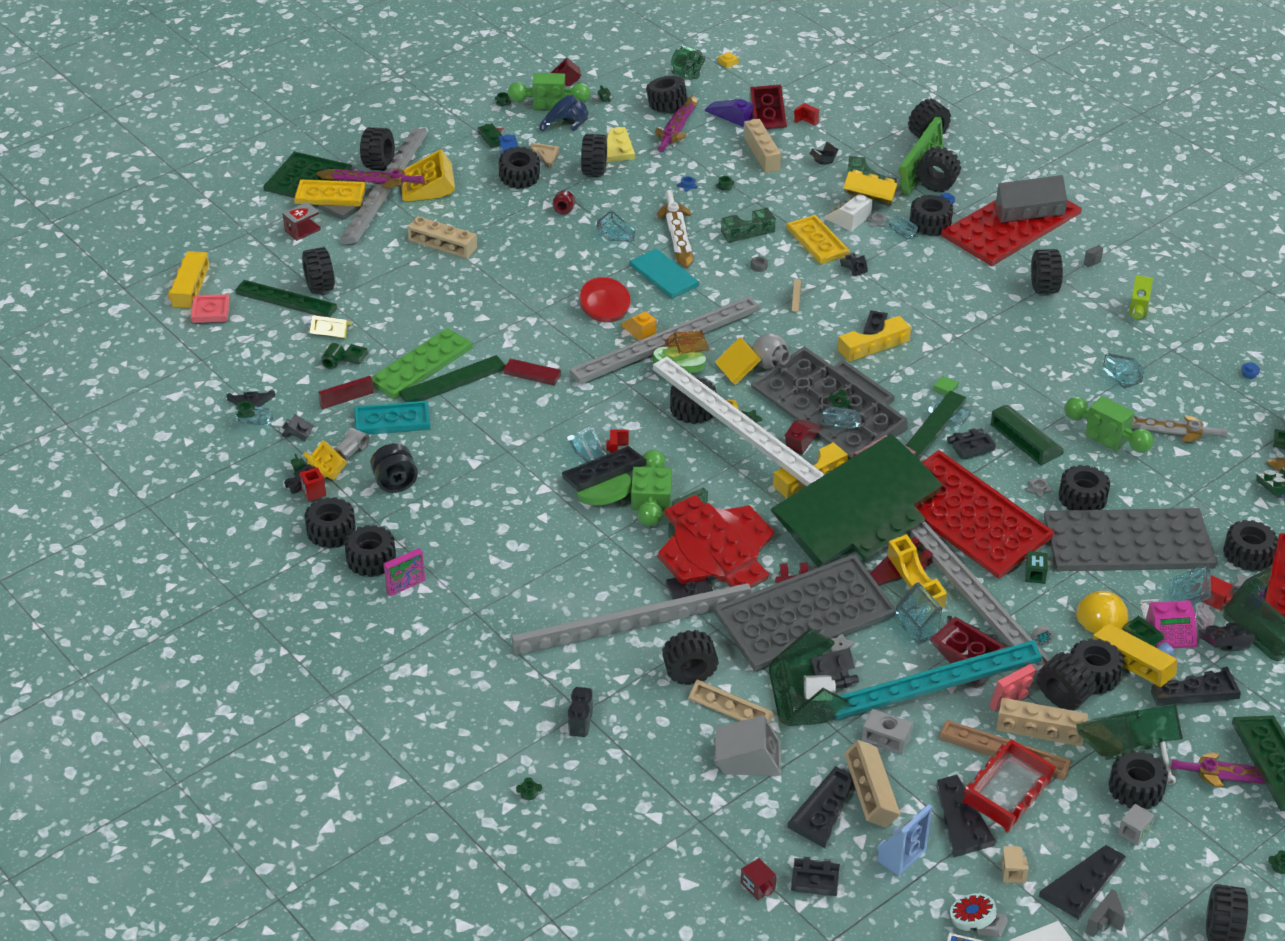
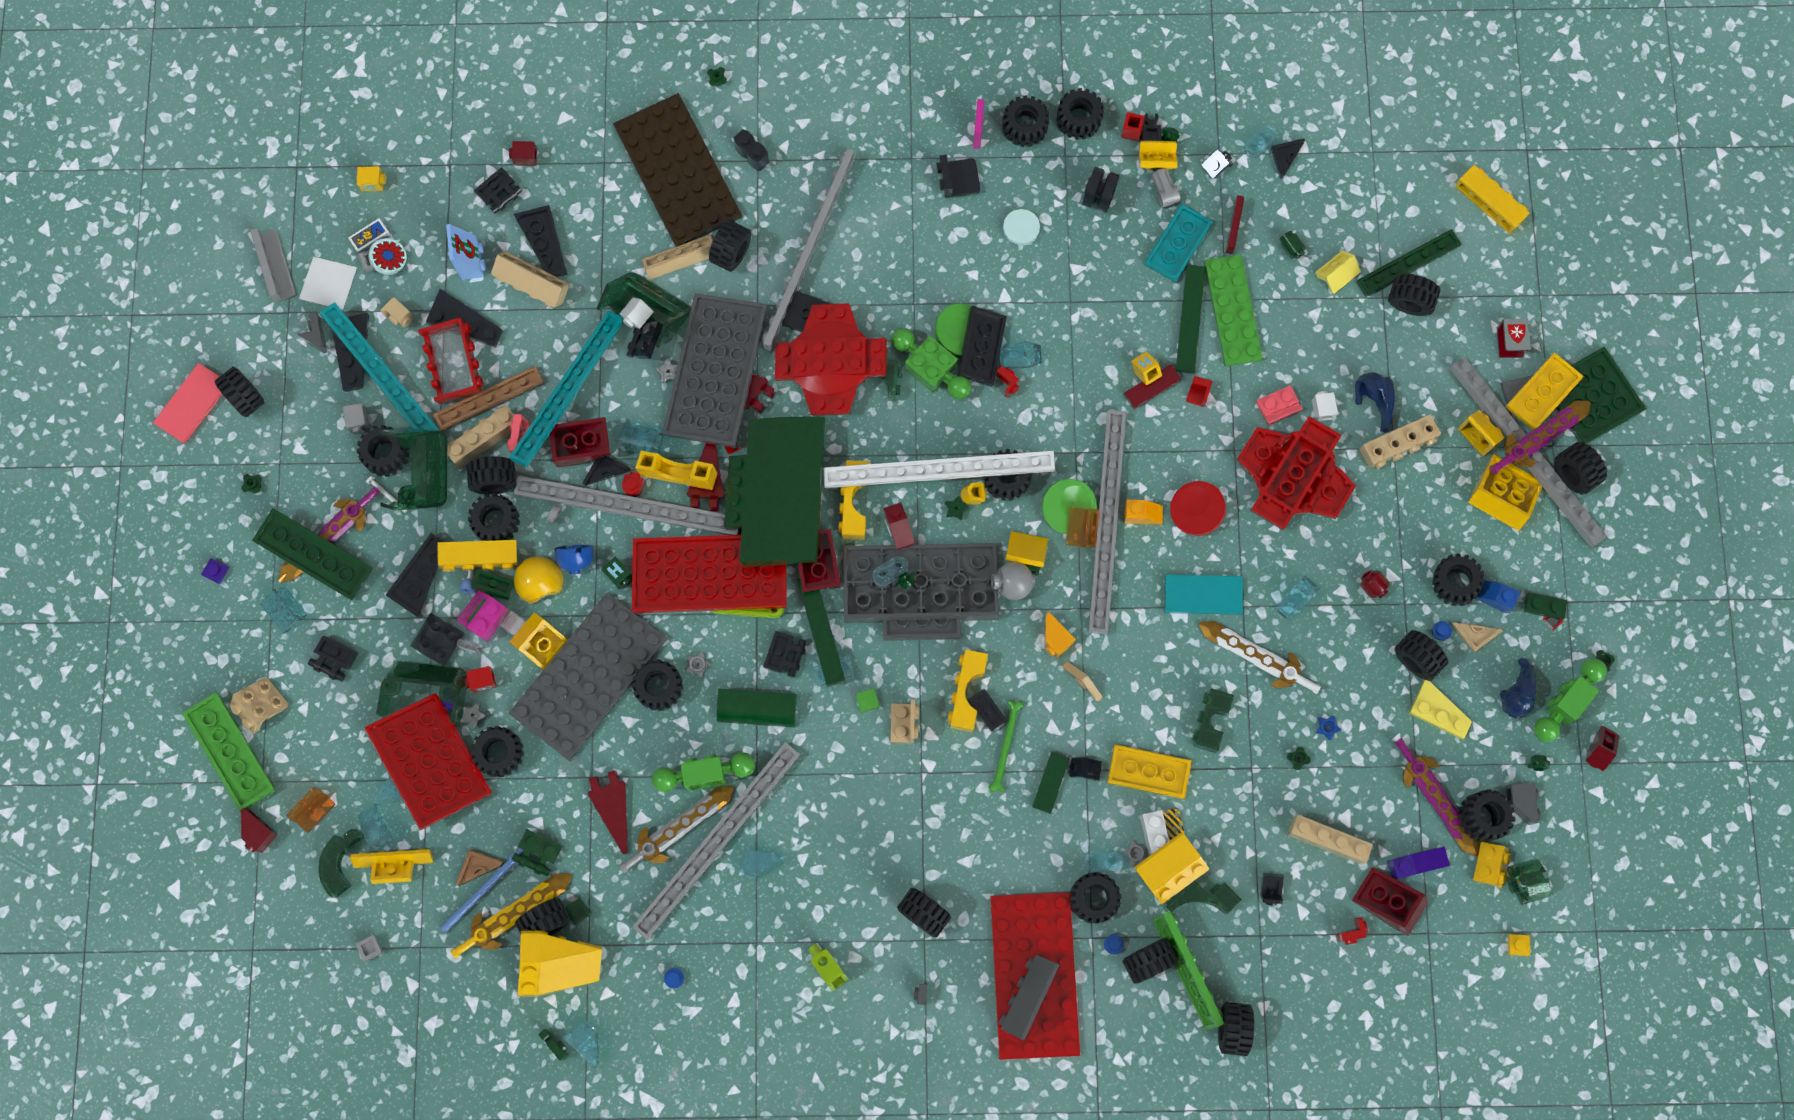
camera: 130 degrees right, 35 degrees up
coral plate [191,294,230,323] -> none
dark green plate [236,401,255,418] -> none
dark green plate [343,344,368,364] -> none
light grey slope [713,715,781,776] -> none
dark grey tile [751,257,768,272] -> none
light grey brick [862,709,913,755] -> none
clear light blue plate [1170,564,1211,605] -> none
none -> teal plate [319,302,449,457]
none -> yellow slope [509,613,568,670]
none -> blue cylinder [554,545,593,574]
none -> dark red flag [588,770,628,854]
none -> dark brown plate [613,93,742,247]
none -> red plate [622,472,645,497]
none -> light grey plate [632,742,800,940]
none -> tan bracket [891,699,919,744]
none -> black bracket [936,154,981,198]
none -> bright green piece [988,700,1023,793]
none -> light aqua tile [1003,209,1040,246]
none -> dark green tile [1032,751,1070,814]
none -> light orange slope [1044,612,1076,658]
none -> yellow brick [1131,351,1162,386]
none -> red panel [1186,376,1213,407]
none -> red plate [1237,416,1356,530]
none -> coral plate [1256,385,1303,426]
none -> white brick [1312,391,1338,421]
none -> dark blue hair [1355,372,1395,433]
none -> blue plate [1432,621,1452,641]
none -> yellow slope [1458,410,1505,456]
none -> yellow bracket [1473,842,1511,888]
none -> dark grey slope [1506,783,1540,825]

